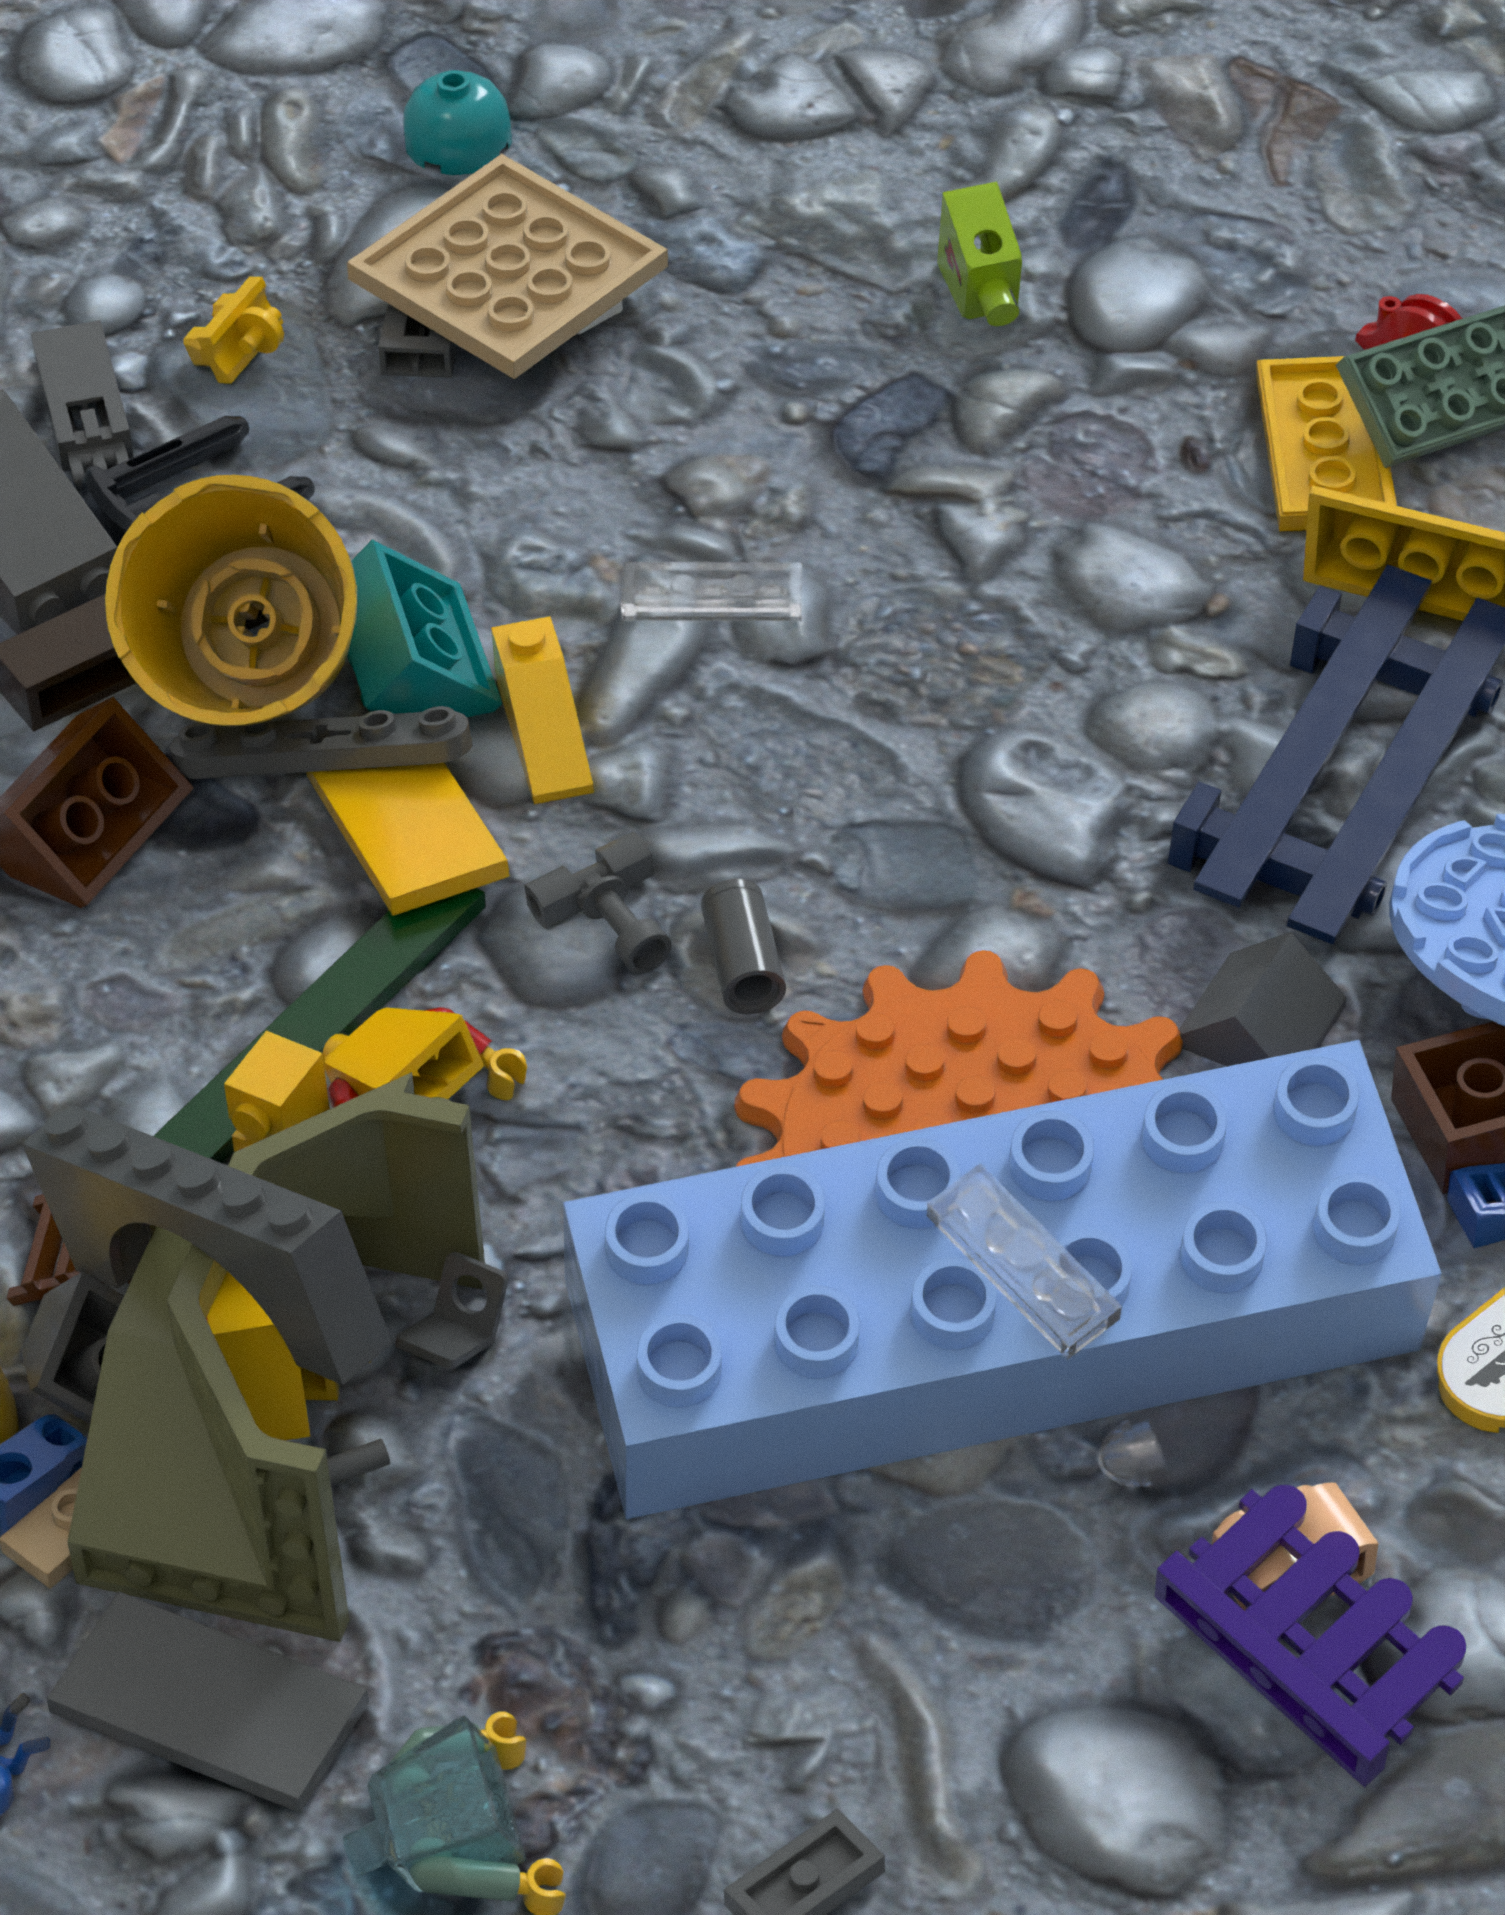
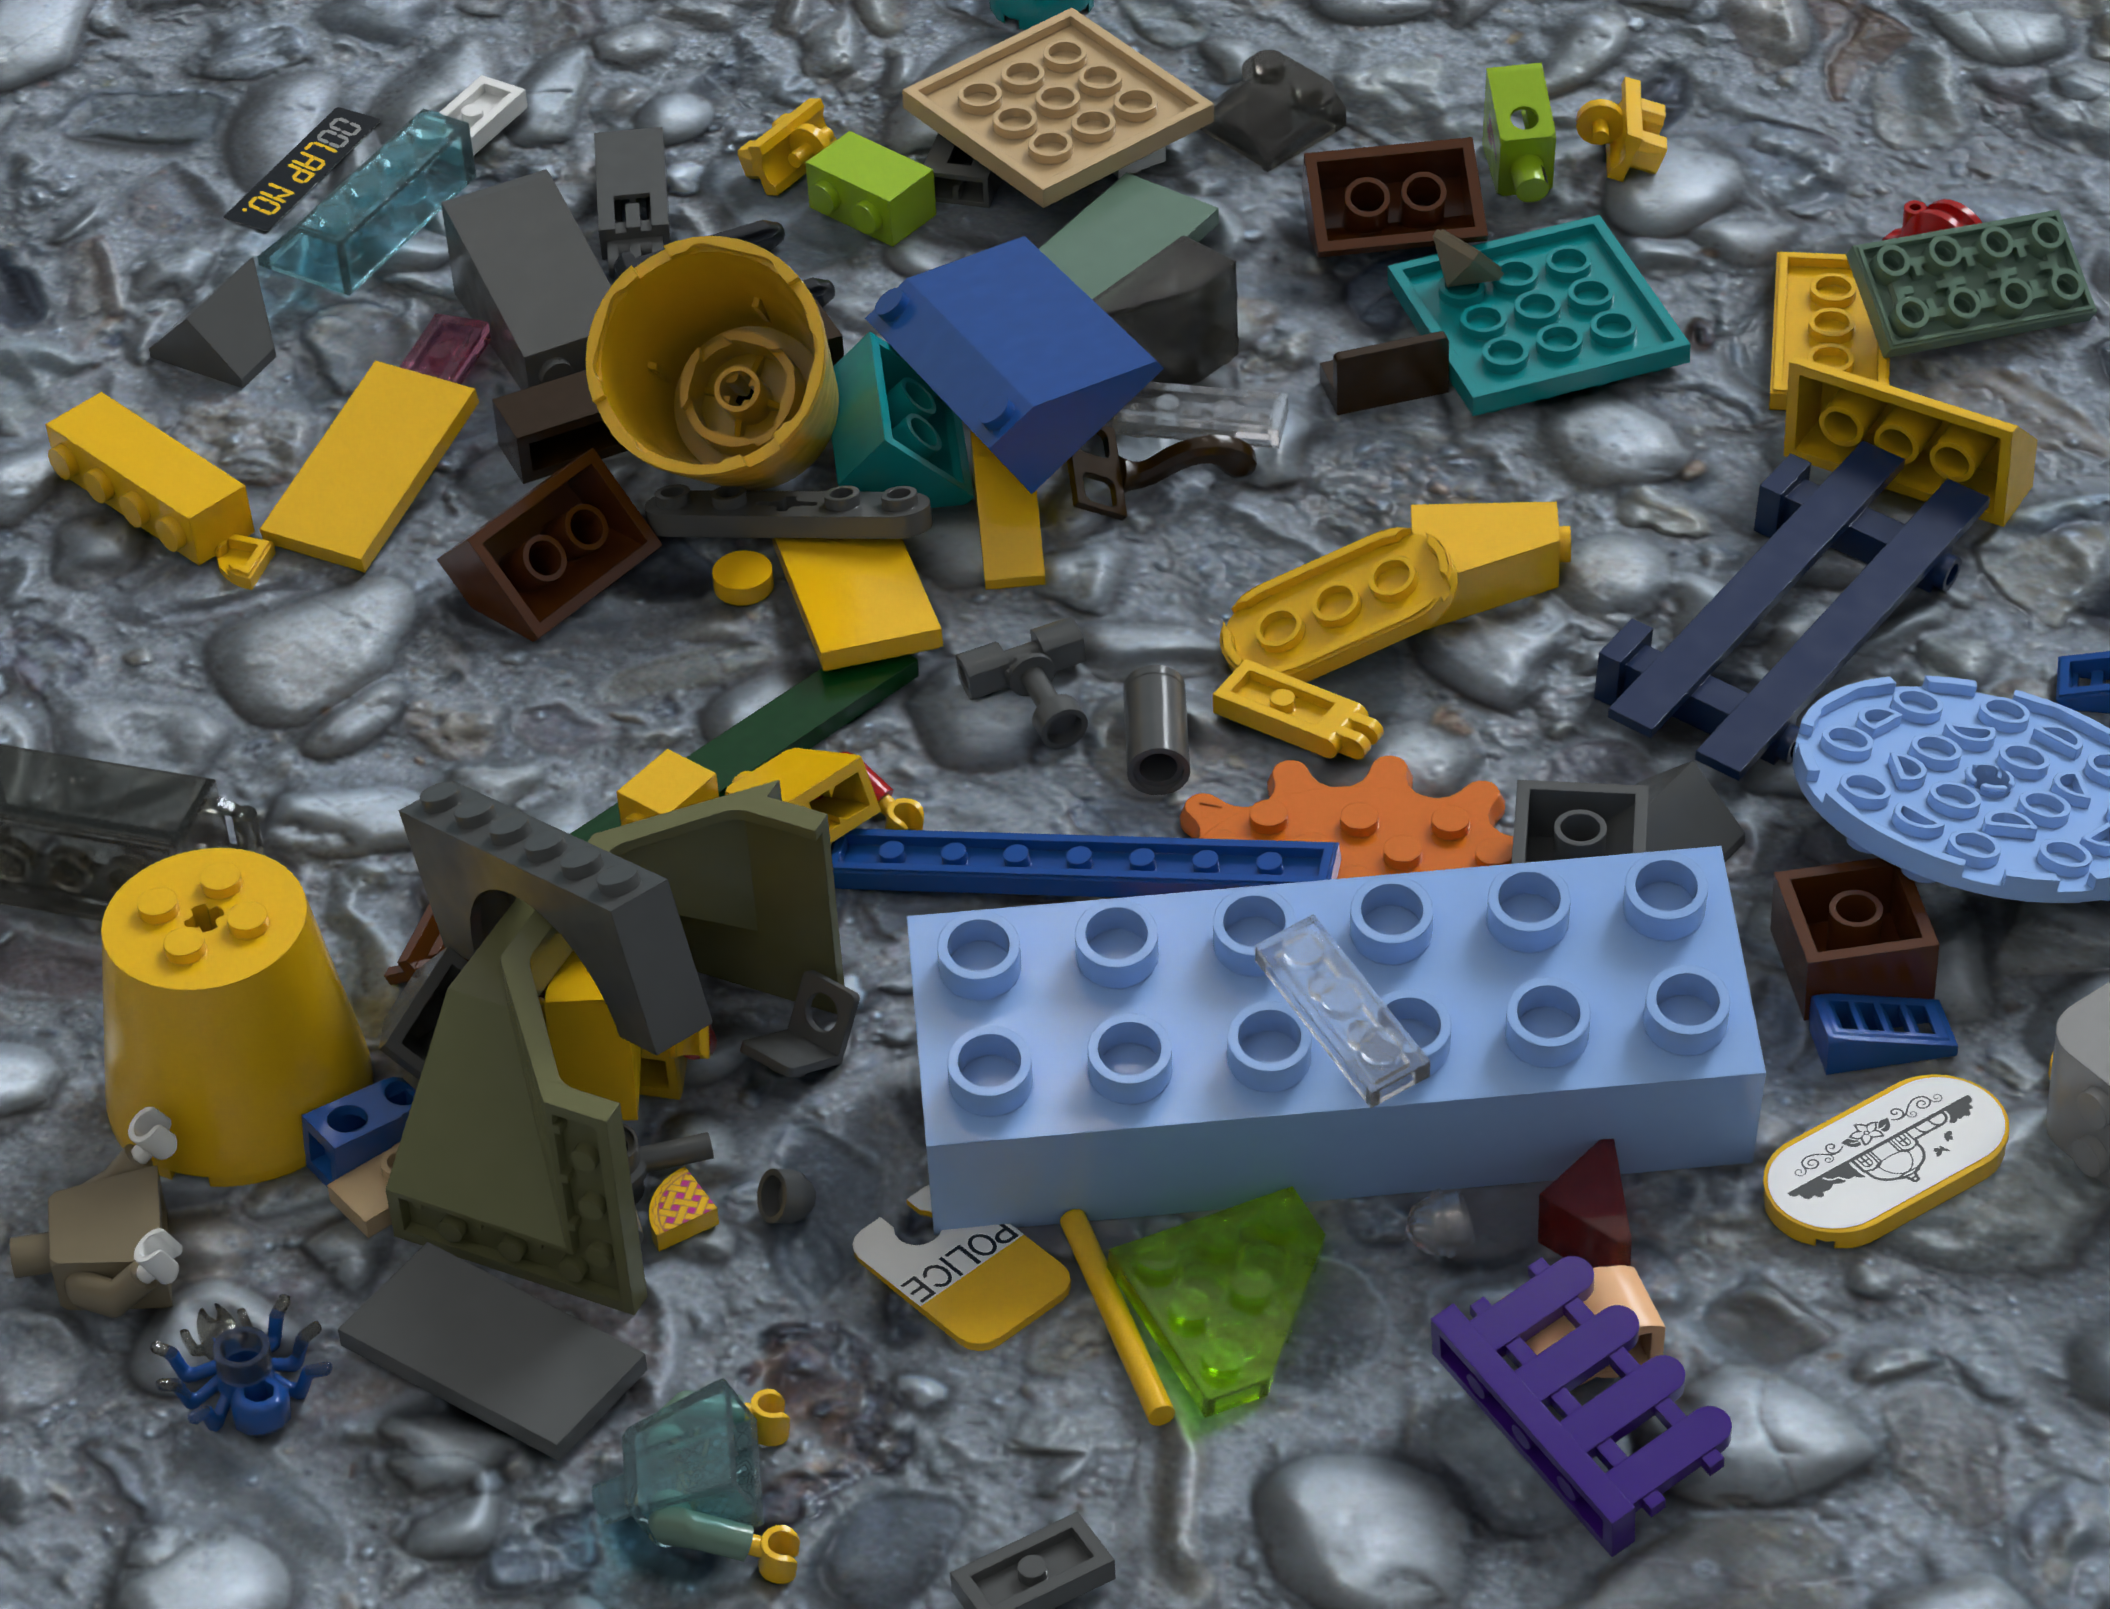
camera: 10 degrees right, 5 degrees down
none -> yellow tile [649,1166,719,1252]
none -> yellow tile [712,550,774,606]
none -> dark grey hinge [757,1168,816,1224]
none -> lime brick [805,131,937,247]
none -> blue tile [831,828,1342,898]
none -> piece [853,1185,1071,1351]
none -> blue slope [865,236,1164,494]
none -> sand green tile [1039,172,1219,319]
none -> yellow bar [1060,1209,1175,1426]
none -> dark brown piece [1067,426,1257,521]
none -> clear smoke slope [1092,235,1239,401]
none -> clear neon green plate [1107,1186,1326,1418]
none -> clear smoke slope [1199,50,1346,172]
none -> yellow hinge [1212,659,1384,760]
none -> yellow tile [1220,527,1458,682]
none -> reddish brown slope [1302,137,1488,258]
none -> dark brown panel [1320,331,1449,415]
none -> teal plate [1387,215,1691,416]
none -> yellow slope [1411,502,1571,630]
none -> dark tan slope [1433,229,1504,287]
none -> dark grey slope [1511,780,1649,864]
none -> clear red slope [1538,1139,1632,1268]
none -> yellow hips [1576,76,1667,182]

